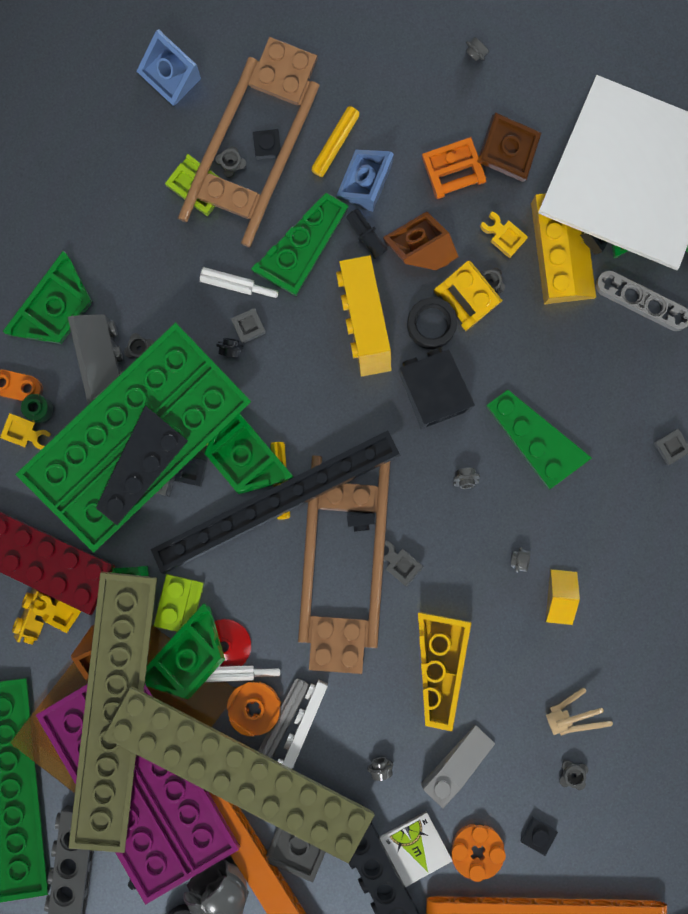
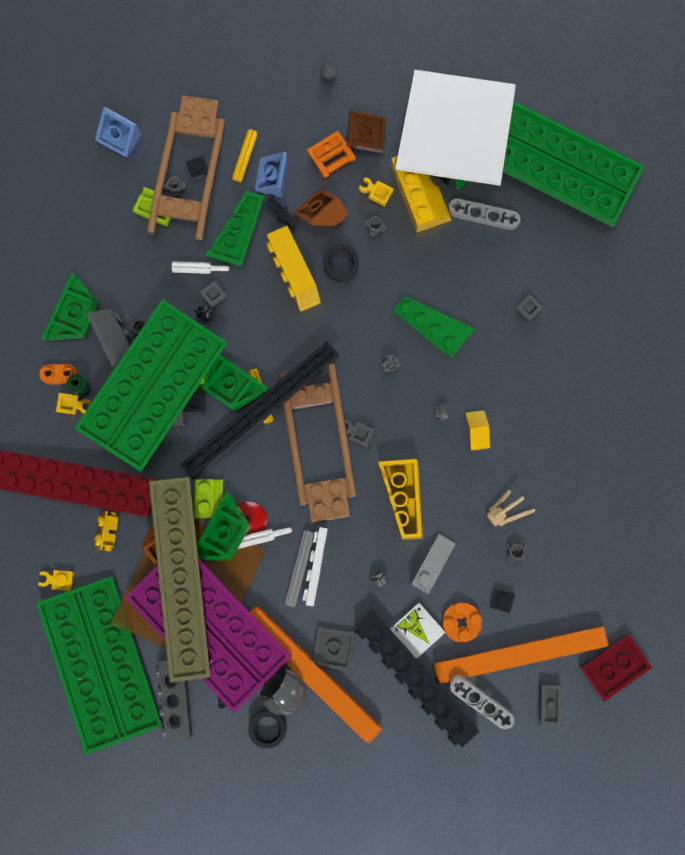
camera: 10 degrees left, 5 degrees down
yellow plate [30,592,81,633] -> none
black wing [96,406,188,525] -> none
olive plate [103,686,375,864] -> none
orange plate [227,681,281,736] -> none
black plate [347,513,375,532] -> none
black slope [399,348,475,429] -> none
yellow plate [433,260,503,331] -> none

